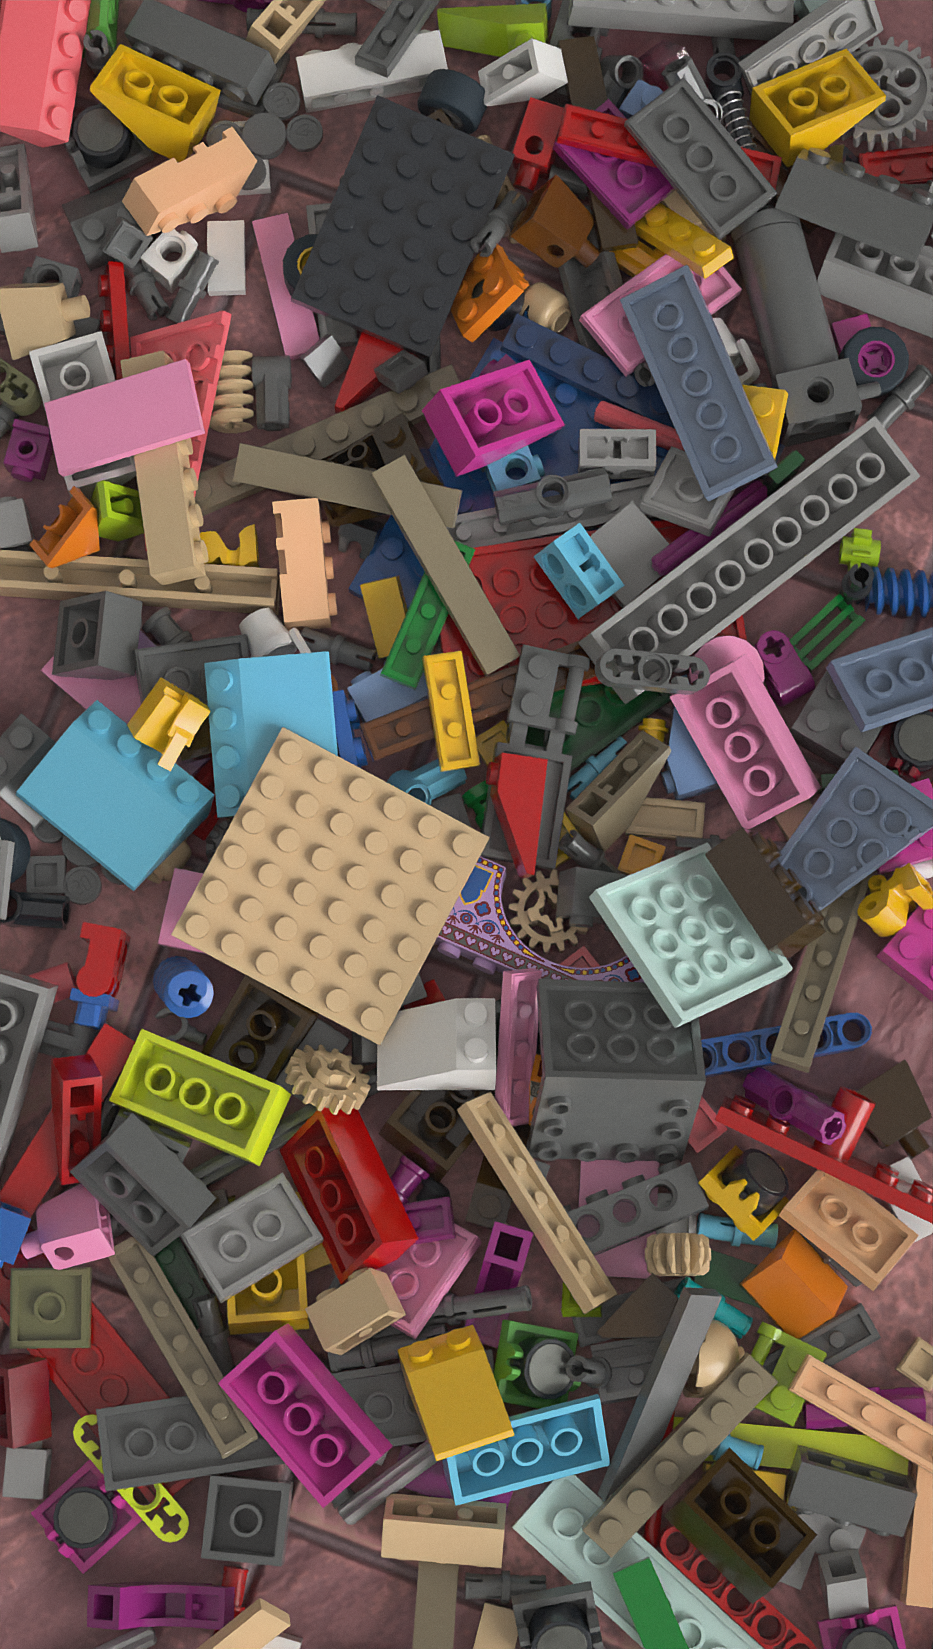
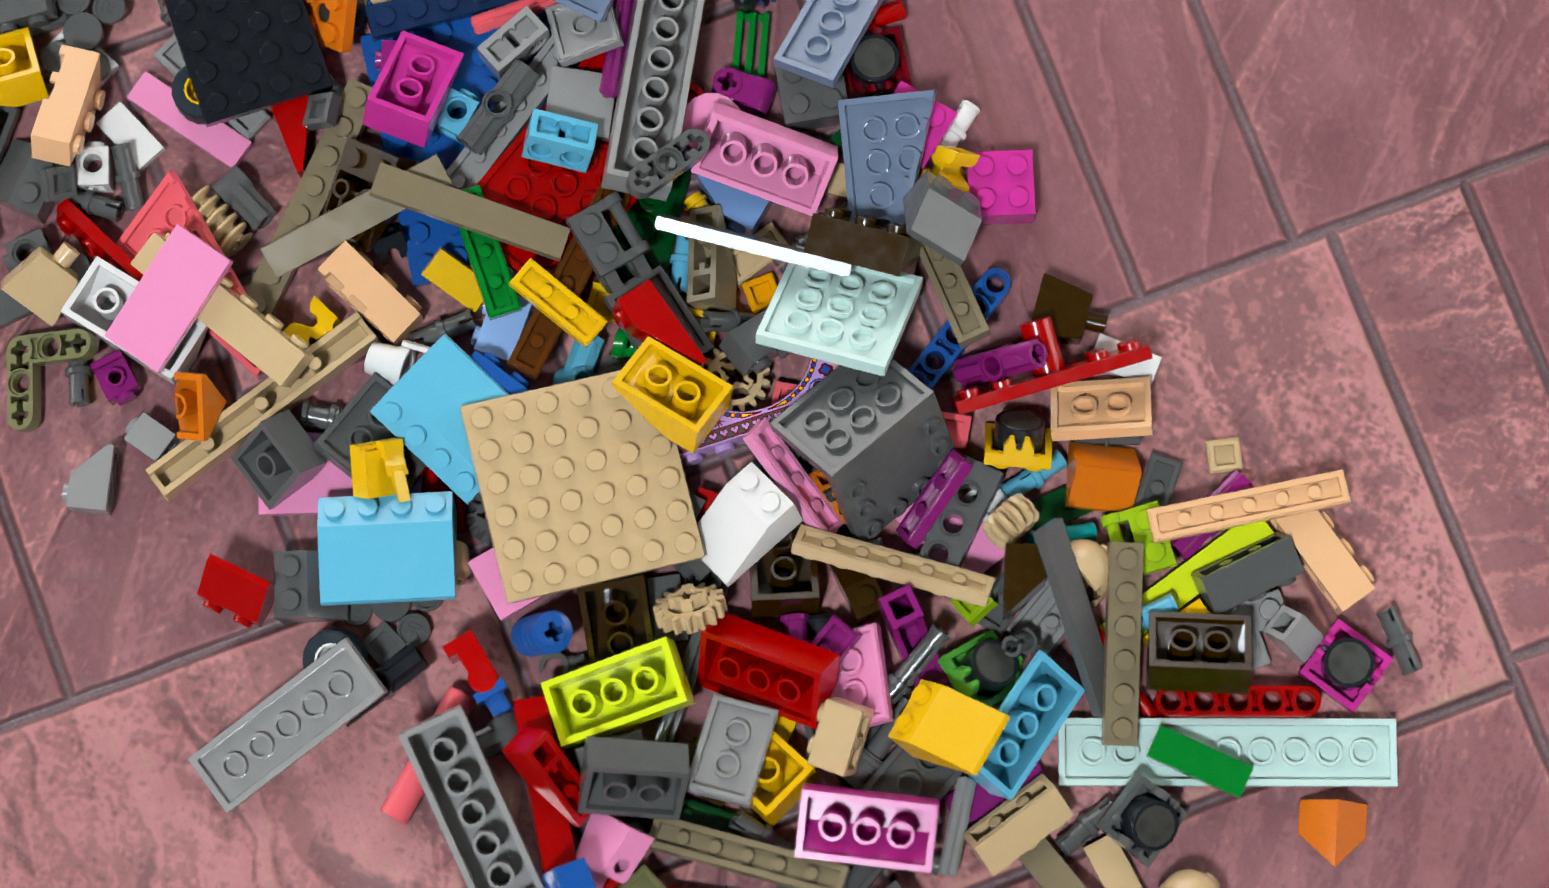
camera: 40 degrees left, 0 degrees up
lime slope [91,480,144,542] -> none
dark grey tile [299,334,351,388] -> none
none -> yellow slope [611,336,733,454]
none -> tile [654,213,853,277]
none -> magenta tile [896,449,973,549]
none -> slope [903,170,982,266]

